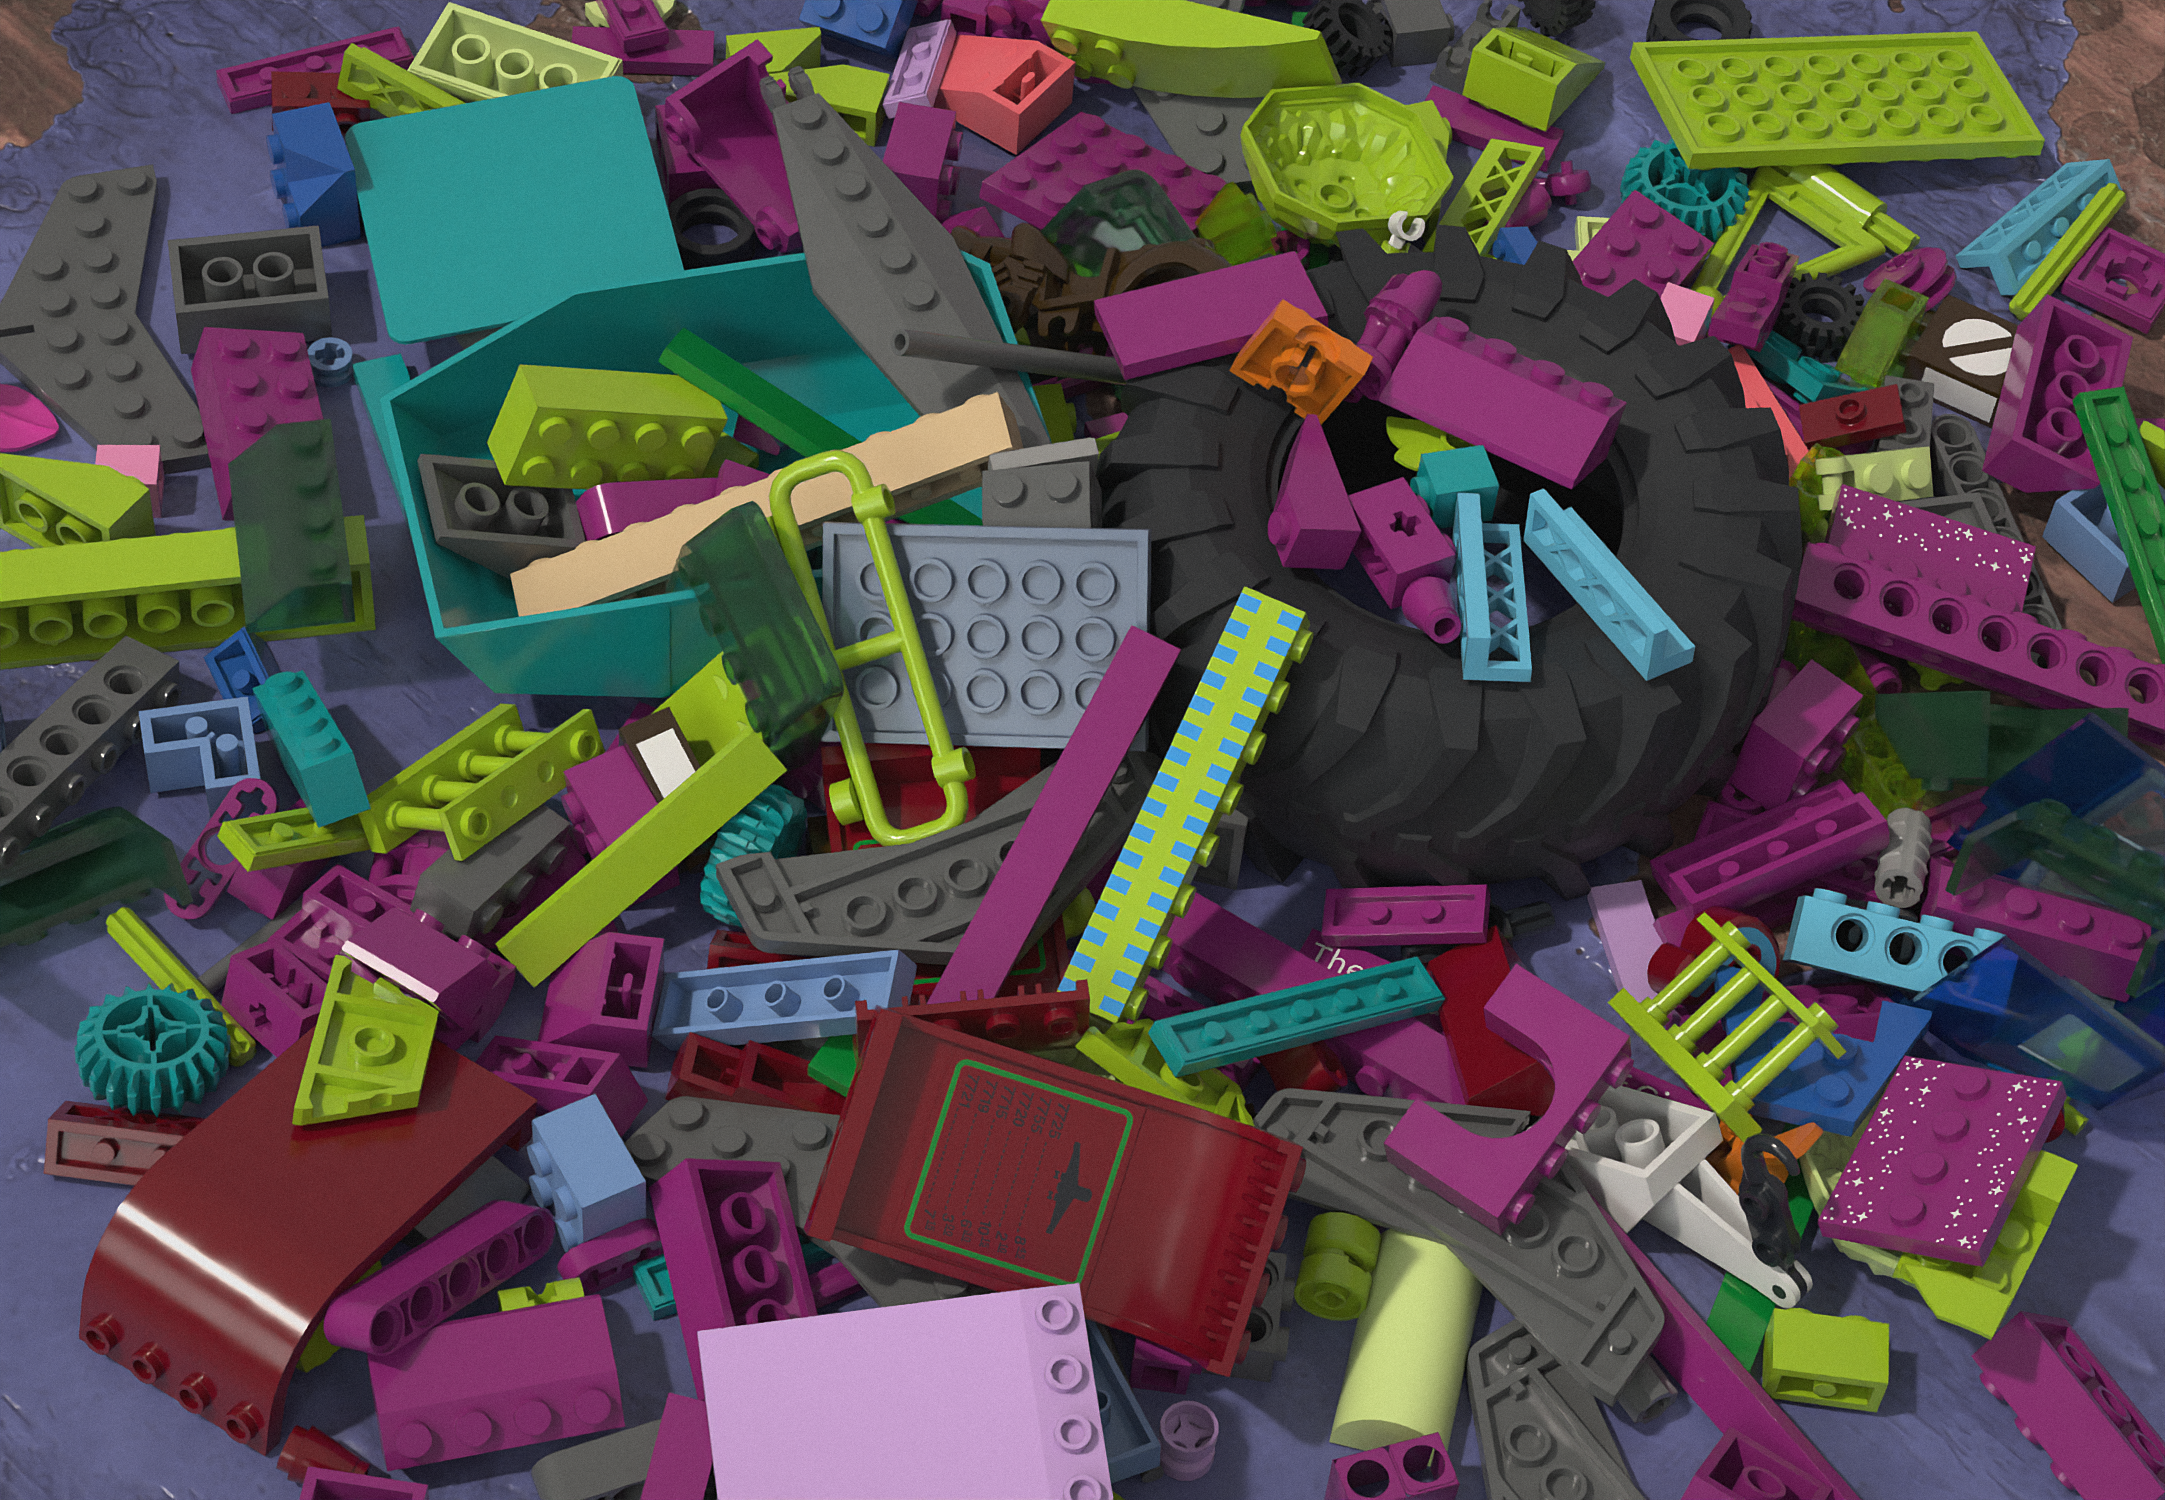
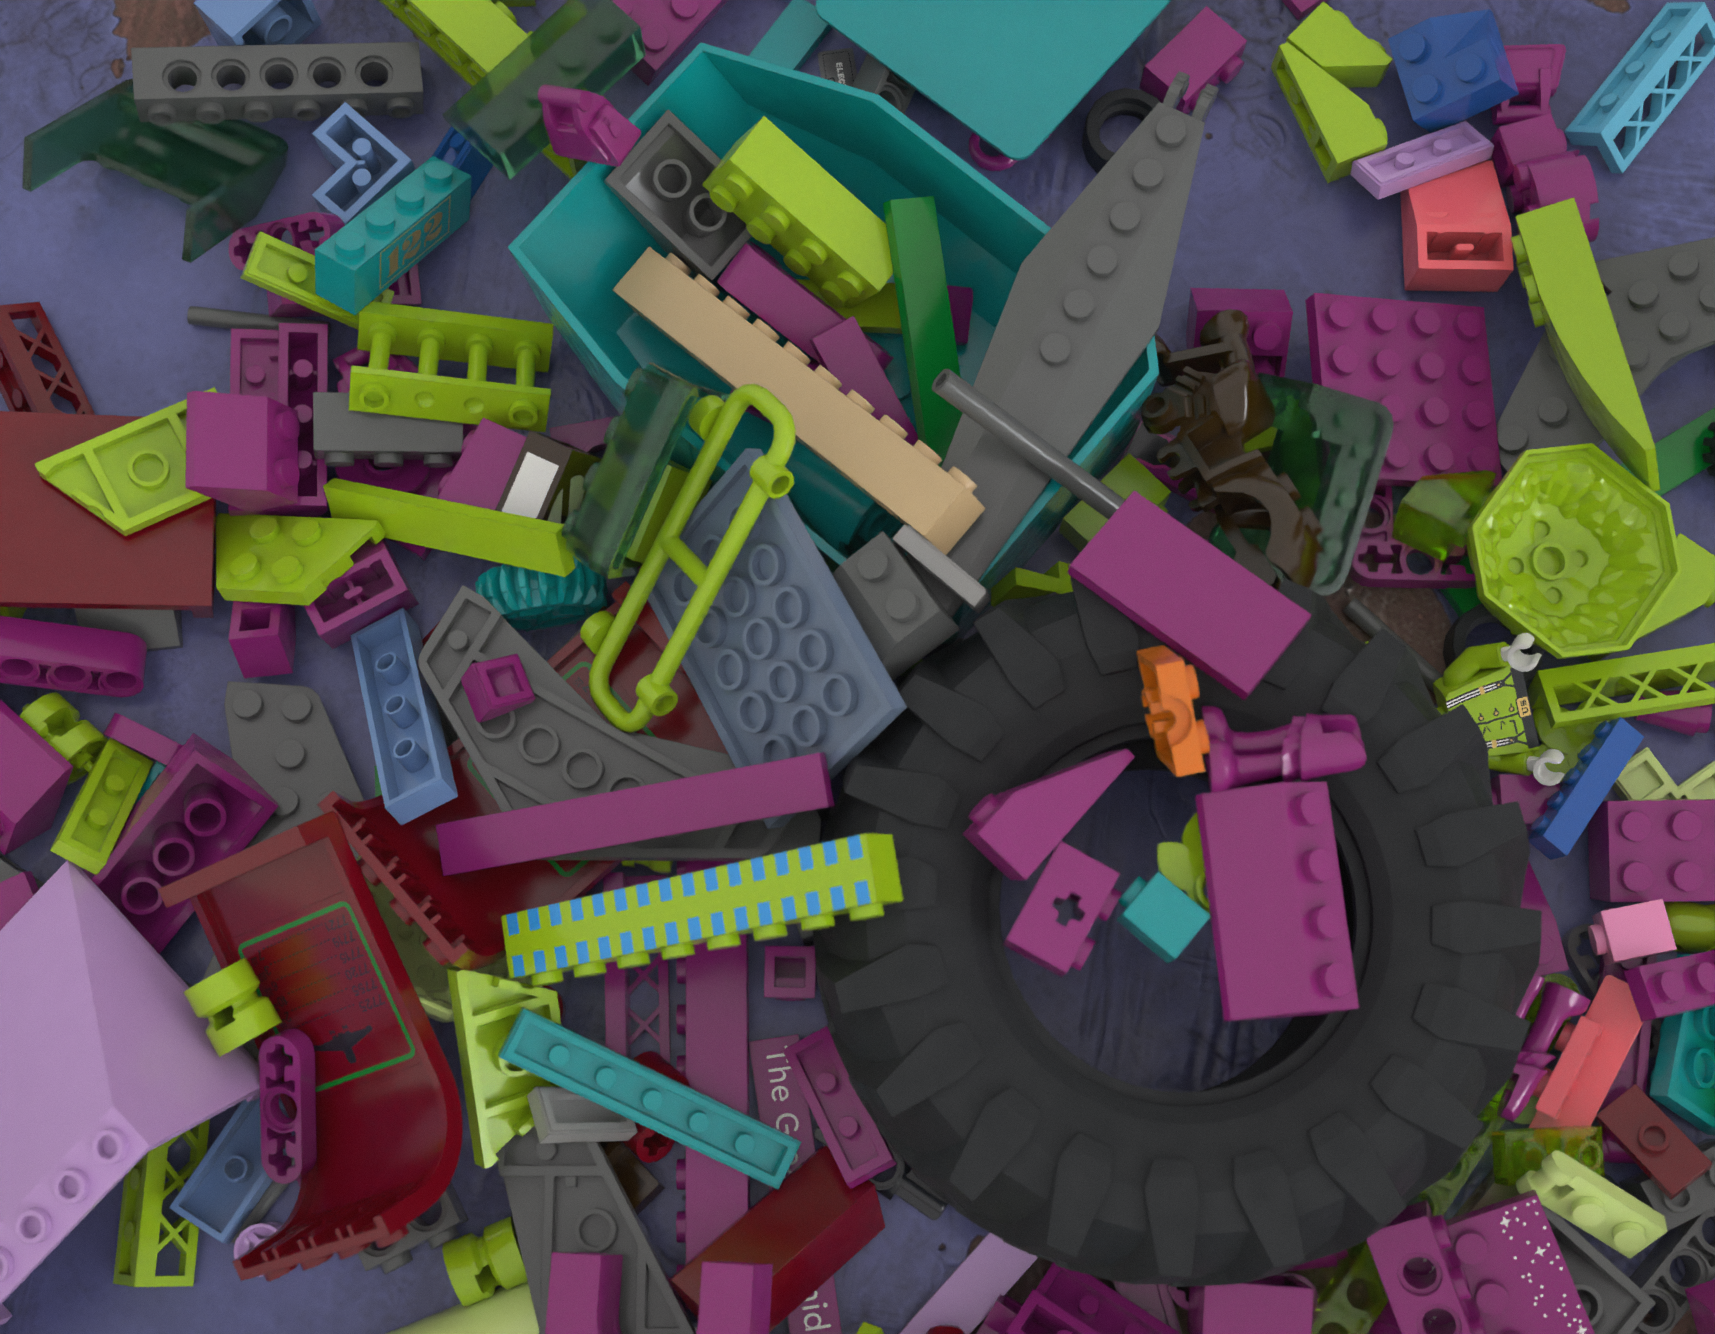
camera: 60 degrees right, 25 degrees up
teal gear [74,982,231,1117] -> none
lime axle [106,907,257,1067] -> none
magenta brick [221,938,327,1057] -> none
medium blue brick [527,1094,646,1252] -> none
magenta windscreen [663,39,802,253] -> none
dark red slope [665,1032,846,1115] -> none
magenta brick [883,102,963,223] -> none
magenta cone [1402,576,1461,643] -> none
medium azure fence [1453,493,1532,682] -> none
medium azure fence [1524,489,1695,681] -> none
none -> lime plate [50,738,154,875]
none -> lime wheel [183,958,282,1057]
none -> lime wing [216,513,386,606]
none -> magenta beam [259,1029,317,1184]
none -> magenta slope [461,653,536,723]
none -> light grey tile [527,1087,637,1143]
none -> magenta piece [538,84,641,167]
none -> magenta brick [764,946,817,1001]

